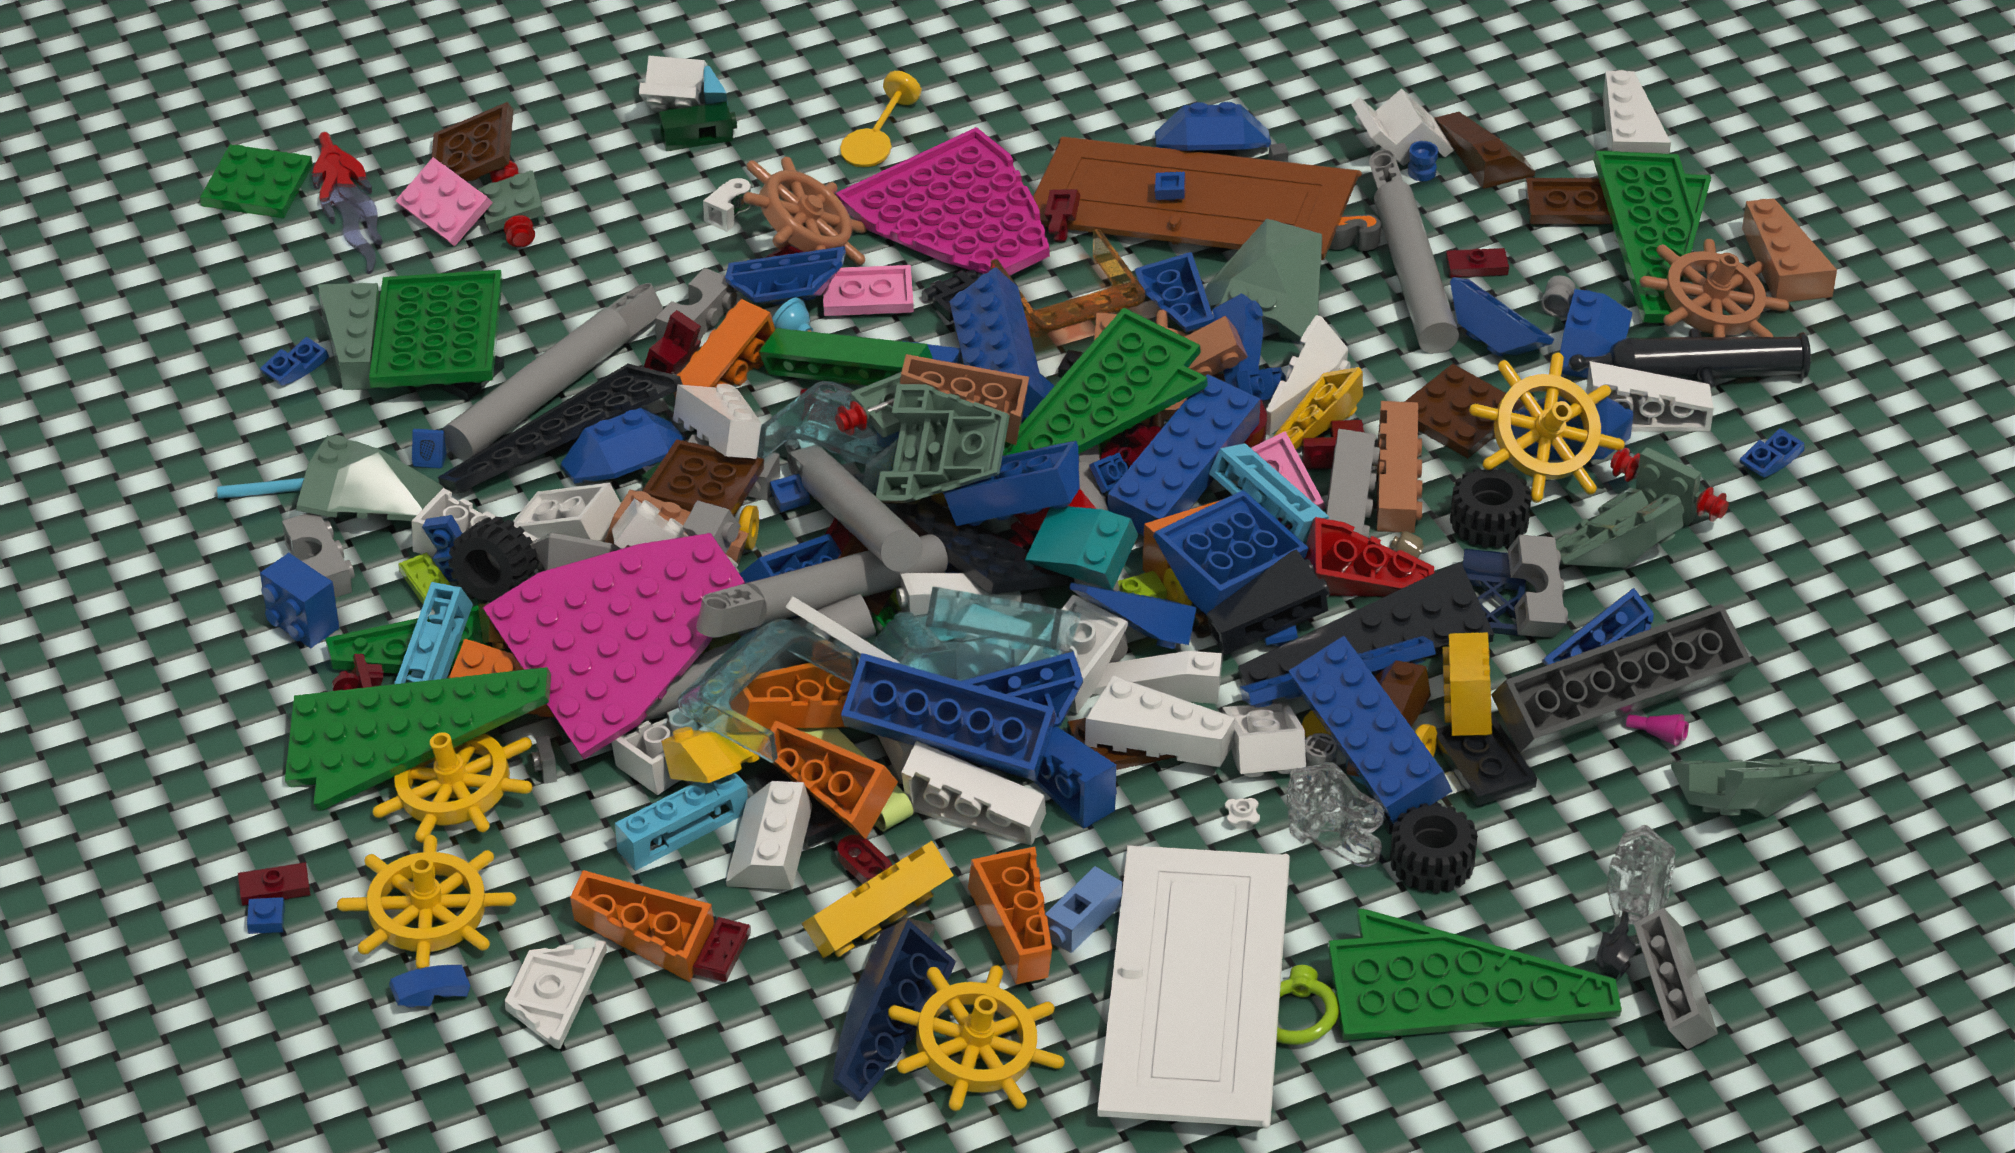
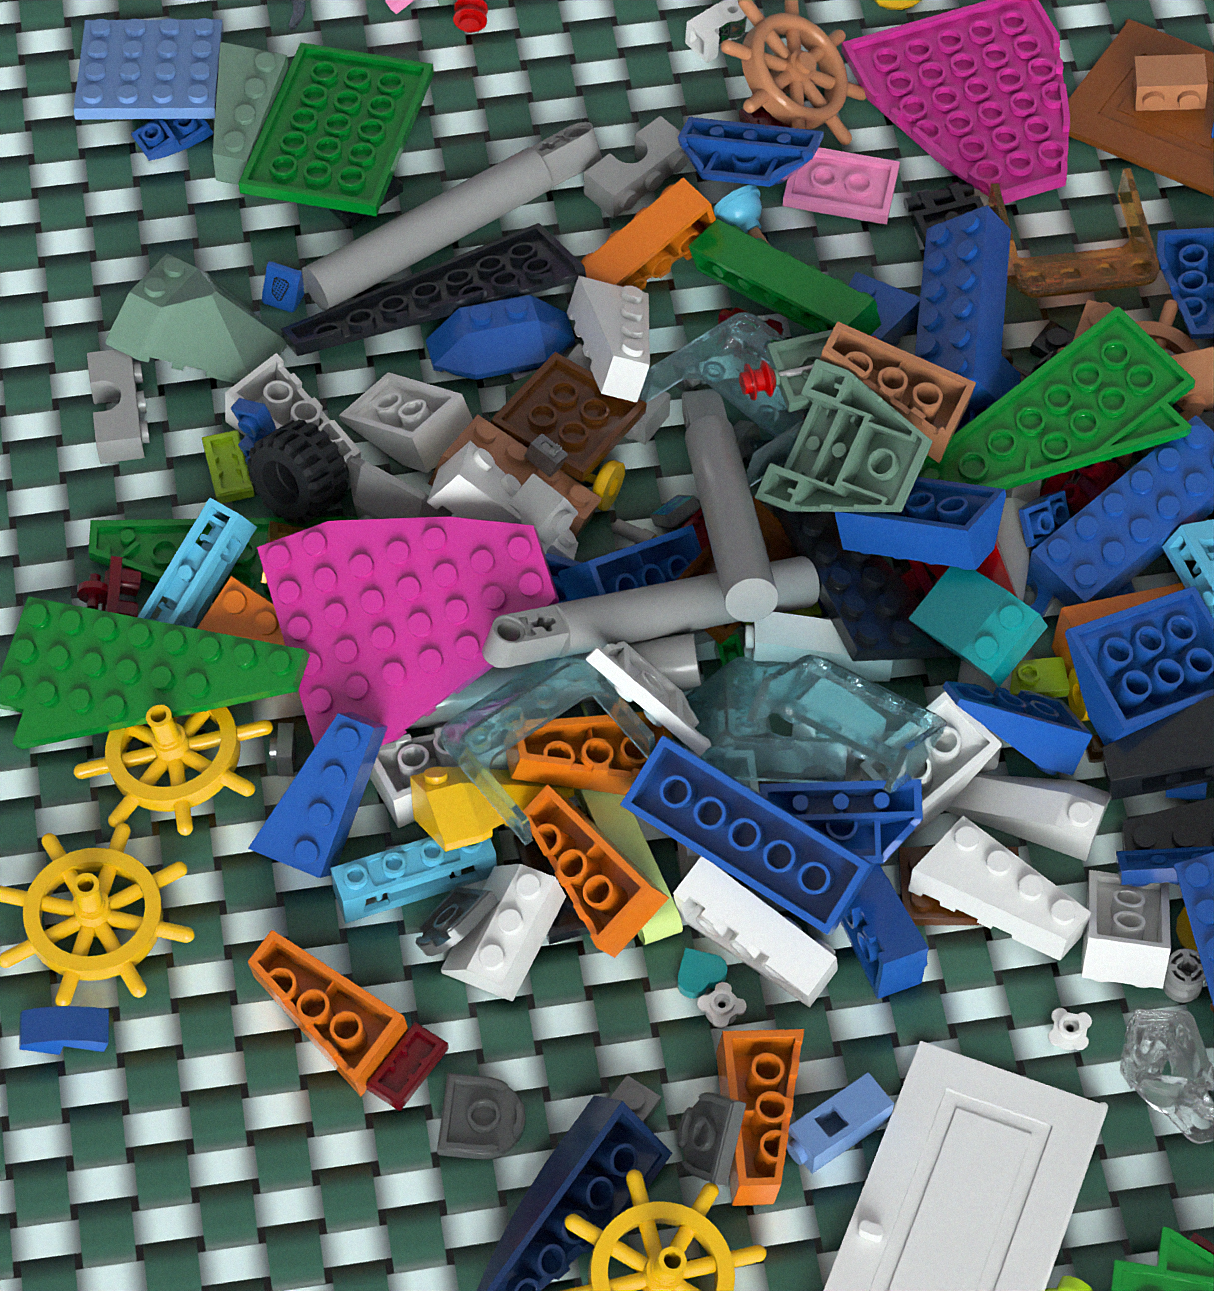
camera: 15 degrees right, 15 degrees up
medium azure bar [217,478,304,499] -> none
blue brick [260,553,339,648] -> none
white wing [505,941,607,1049] -> none
dark red brick [644,310,701,375] -> none
blue plate [770,474,810,512] -> none
yellow wedge [801,841,954,958] -> none
dark red plate [837,835,892,884] -> none
dark red plate [1044,189,1081,242] -> none
none -> medium blue plate [74,18,223,120]
none -> blue wedge [248,712,388,878]
none -> dark grey tile [416,887,499,956]
none -> dark grey tile [437,1073,525,1160]
none -> flat silver piece [524,433,568,477]
none -> dark grey tile [650,495,701,528]
none -> teal tile [677,948,727,999]
none -> dark grey tile [677,1092,747,1186]
none -> white plate [697,982,746,1028]
none -> nougat brick [1133,54,1208,111]

